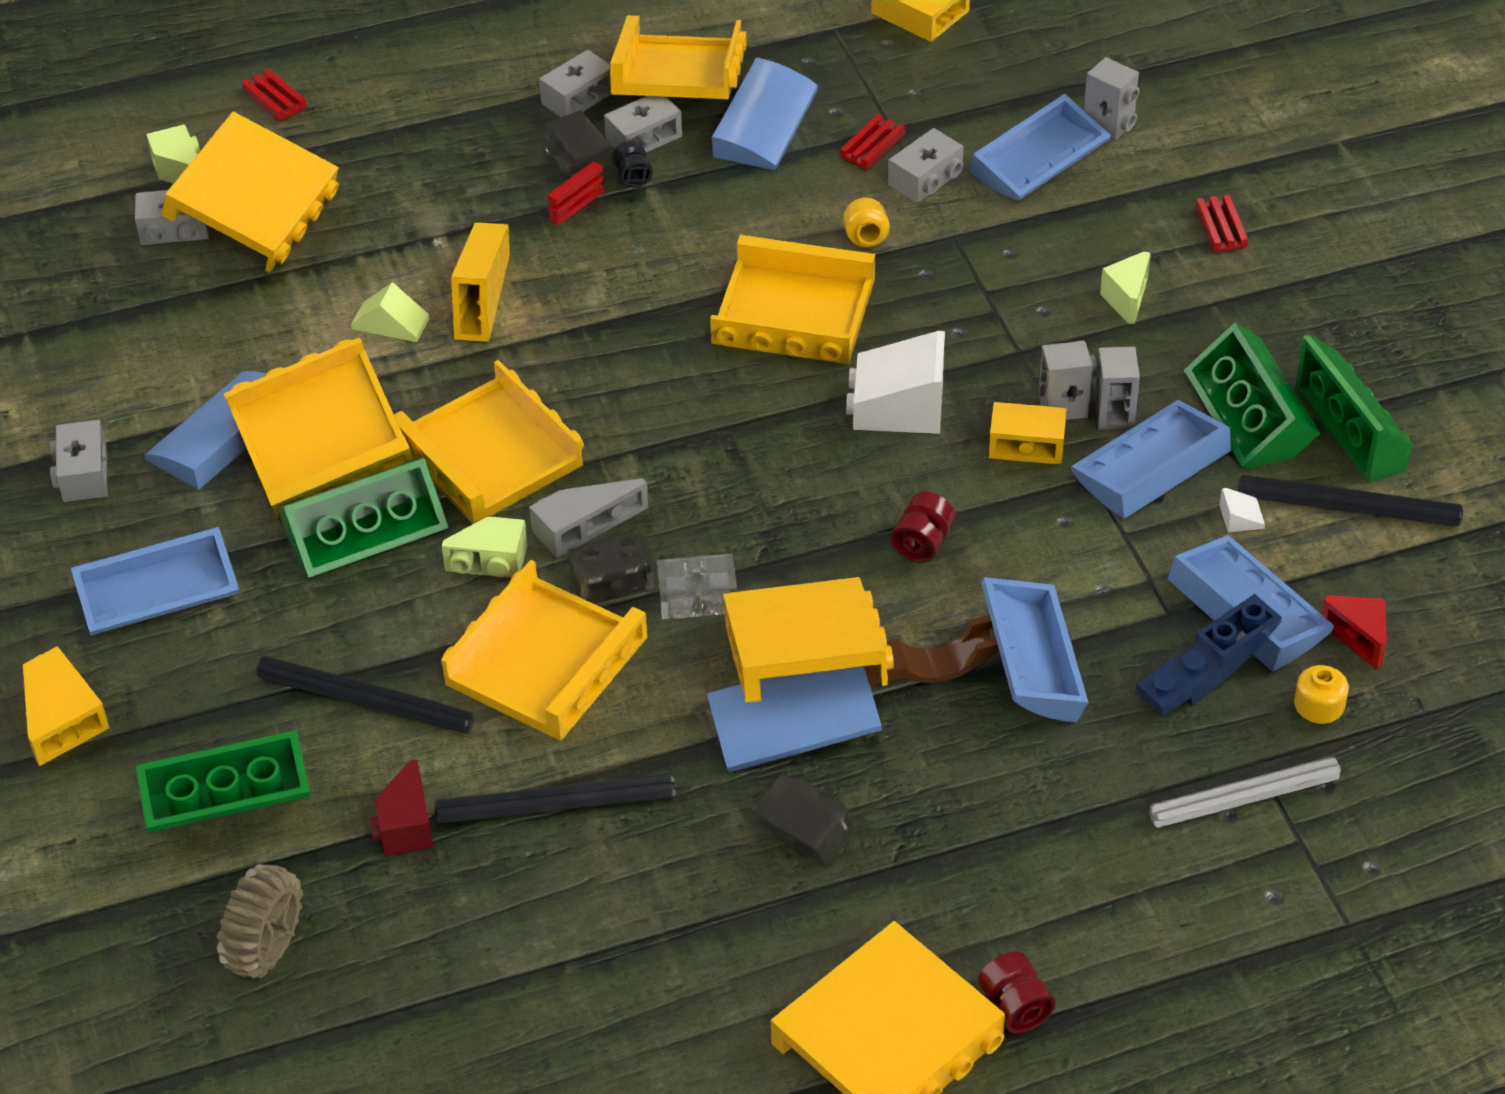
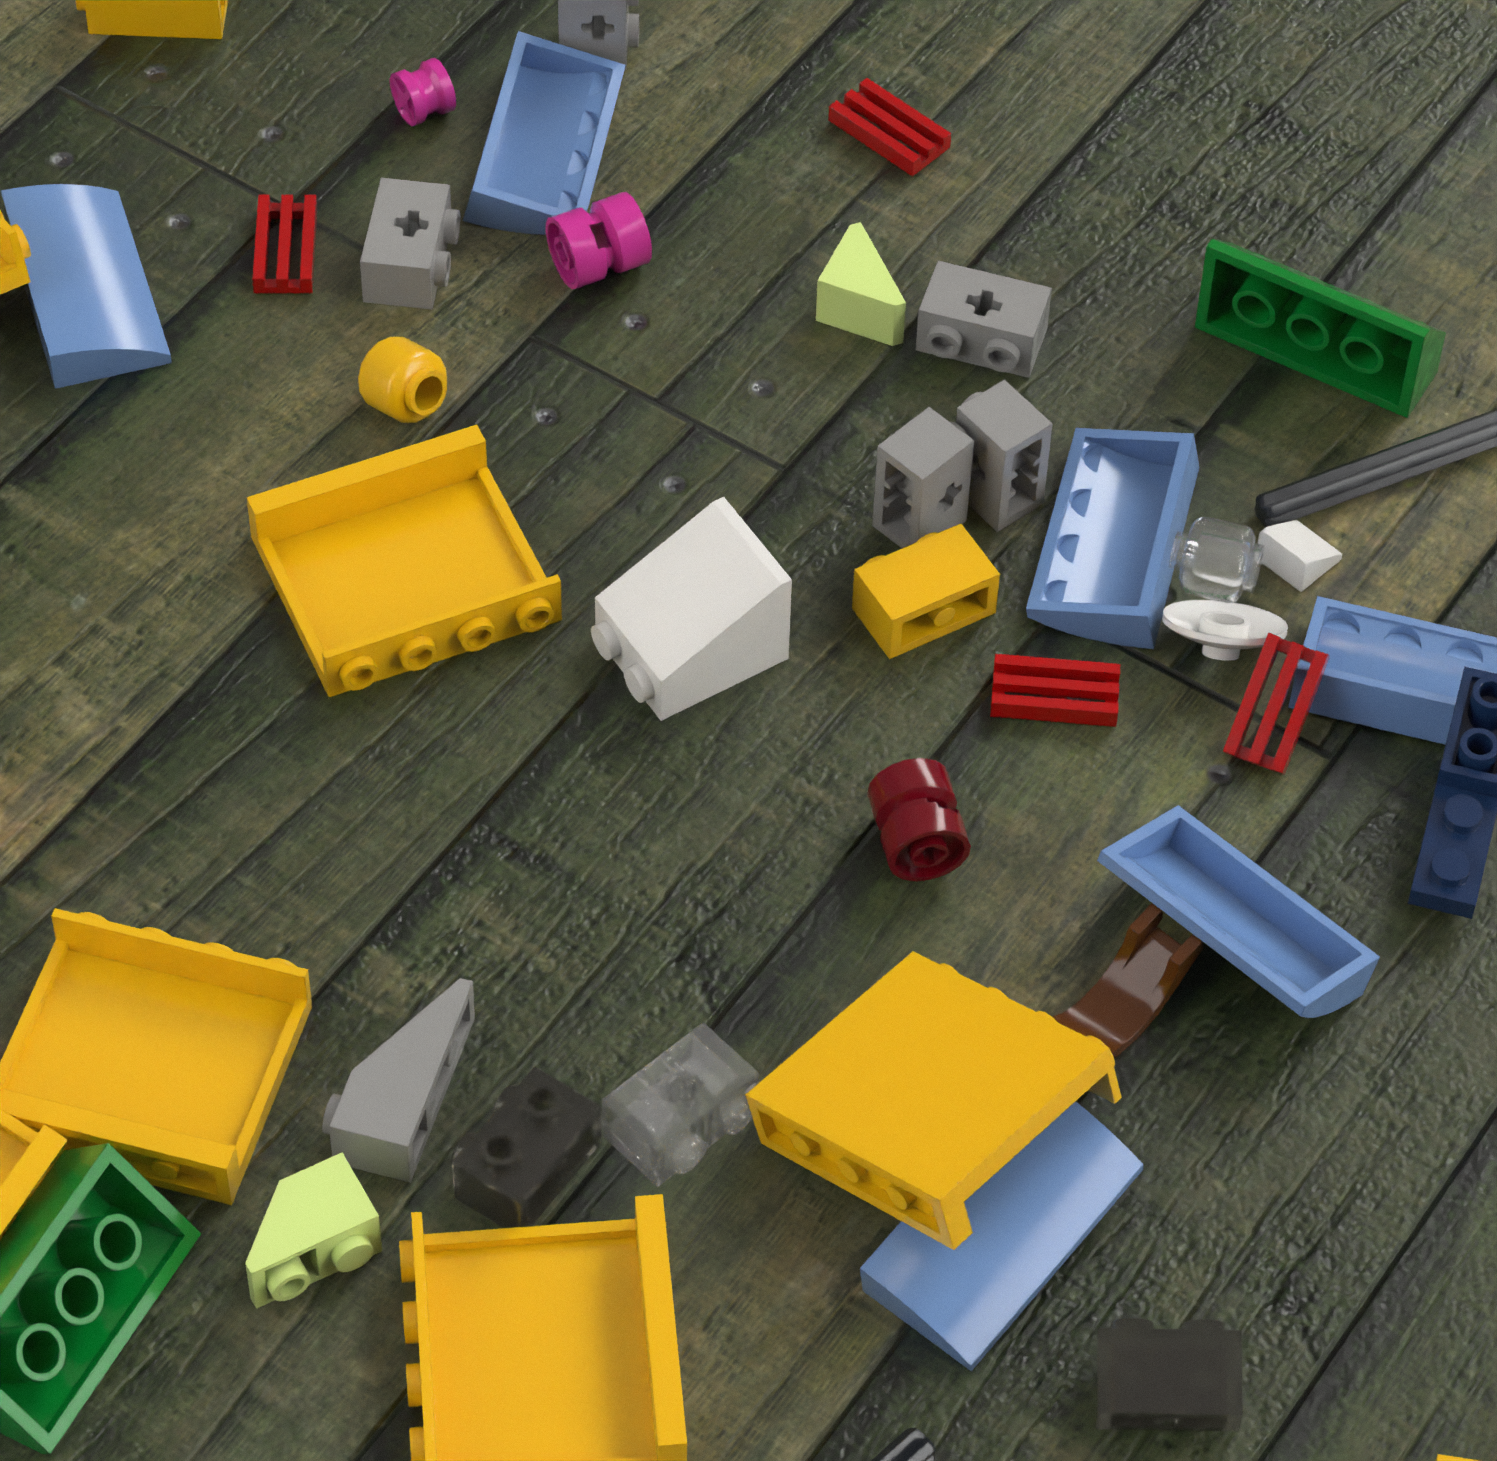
camera: 40 degrees left, 5 degrees up
green slope [1184,322,1321,470] -> none
none -> dark pink wheel [390,57,456,127]
none -> dark pink wheel [546,192,652,289]
none -> light grey brick [916,261,1052,378]
none -> red tile [990,654,1121,727]
none -> white dish [1162,600,1288,661]
none -> clear head [1169,516,1264,603]
none -> red tile [1223,633,1330,775]

